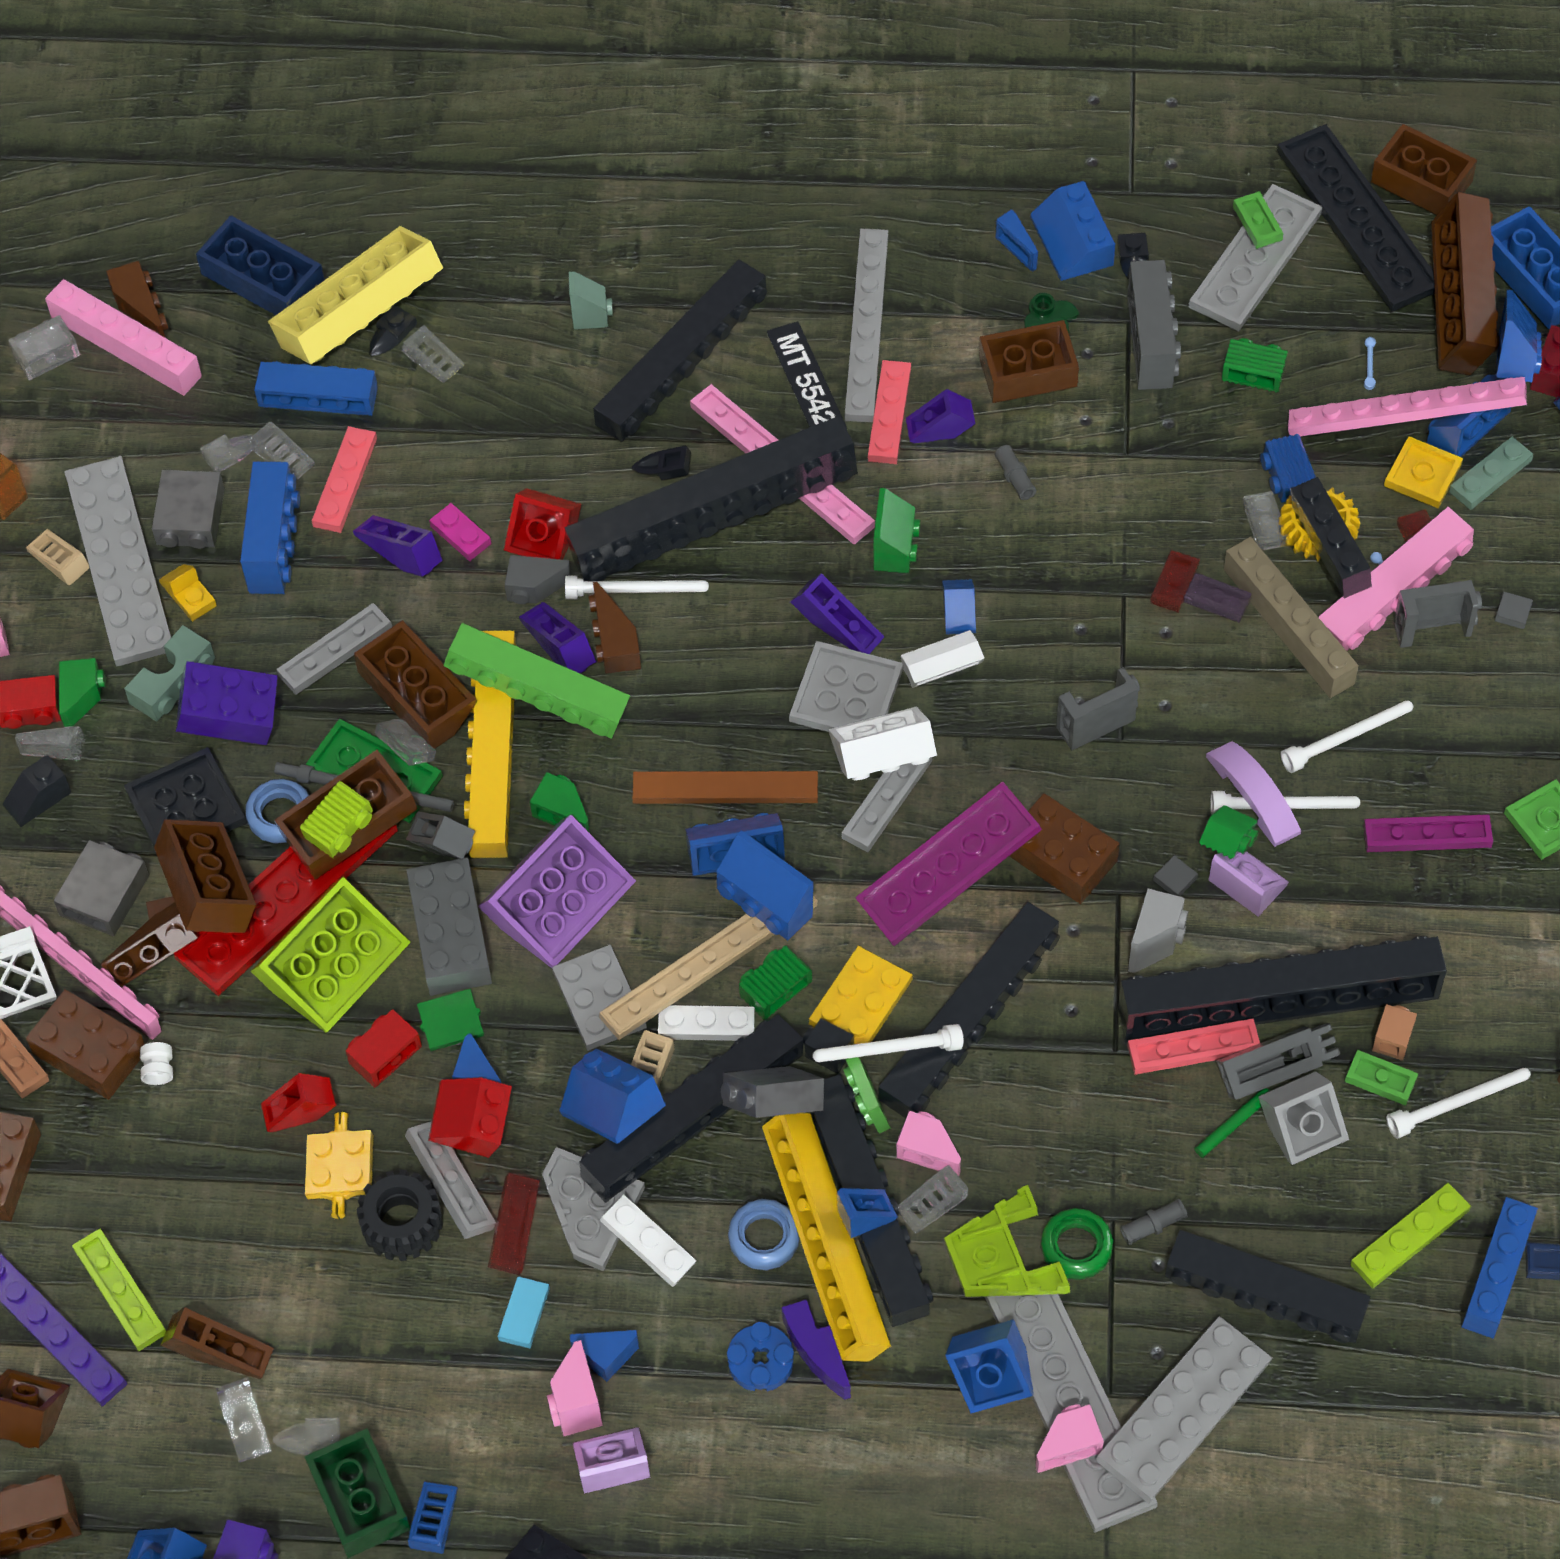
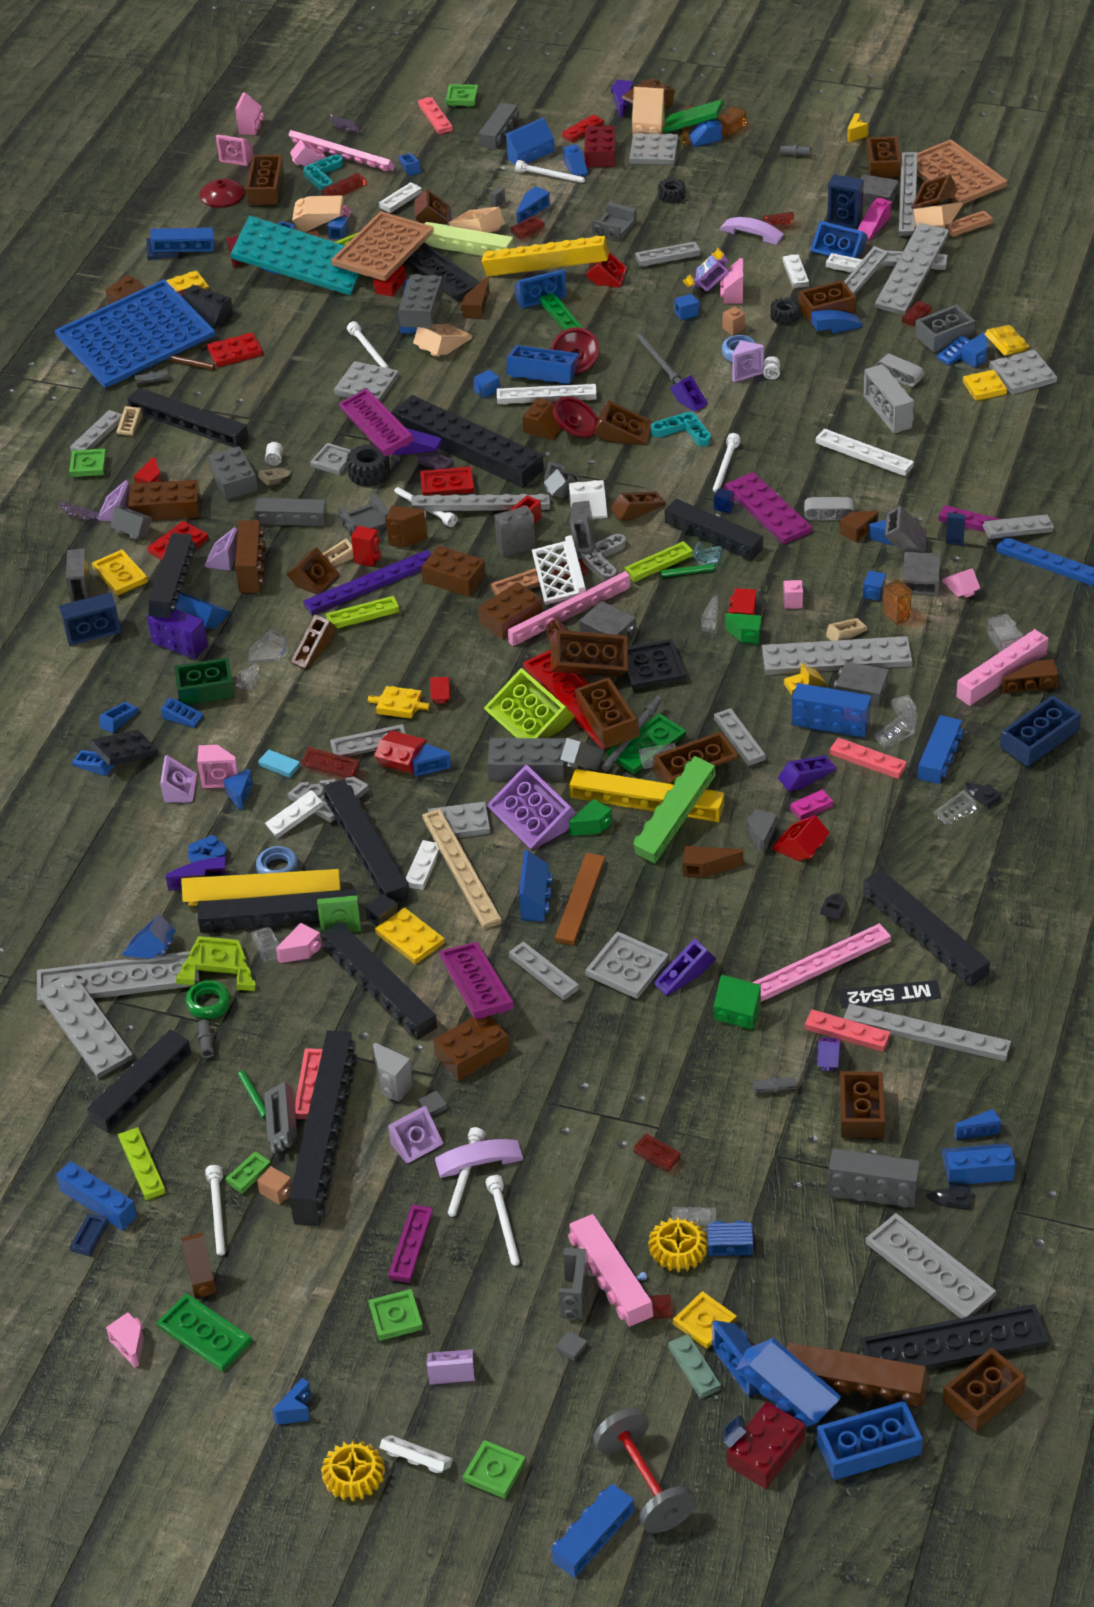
camera: 105 degrees right, 15 degrees down
black slope [3,754,71,827] -> none
sand green arch [124,625,215,722] -> none
white wheel [140,1042,173,1085] -> none
dark purple brick [176,661,278,745] -> none
medium blue wheel [246,779,309,844] -> none
light yellow brick [268,226,443,365] -> none
lime brick [300,781,373,858] -> none
red brick [345,1009,422,1088] -> none
black tyre [357,1170,443,1261] -> none
green piece [417,989,484,1051] -> none
dark purple slope [519,602,596,673] -> none
blue slope [559,1048,666,1144] -> none
black brick [564,415,858,581] -> none
white piece [565,575,709,599] -> none
sand green slope [569,271,613,329] -> none
tan slope [631,1030,675,1088] -> none
blue slope [717,830,813,941] -> none
flat silver brick [721,1066,824,1118] -> none
green brick [739,945,812,1020] -> none
white piece [813,1024,963,1062] -> none
white slope [828,707,937,780] -> none
blue slope [837,1188,898,1238] -> none
white piece [901,630,984,688] -> none
slope [942,579,976,635] -> none
dark green plate [1024,293,1079,333] -> none
bright pink slope [1036,1404,1104,1473] -> none
dark grey panel [1056,667,1140,751] -> none
clear purple plate [1184,573,1252,623] -> none
green brick [1199,805,1259,859] -> none
green brick [1222,338,1288,393] -> none
dark tan brick [1224,537,1359,699] -> none
bright green plate [1233,191,1284,249] -> none
light grey slope [1259,1071,1349,1165] -> none
bright pink plate [1288,377,1527,436] -> none
black brick [1290,477,1372,599] -> none
light blue hinge [1364,337,1376,390] -> none

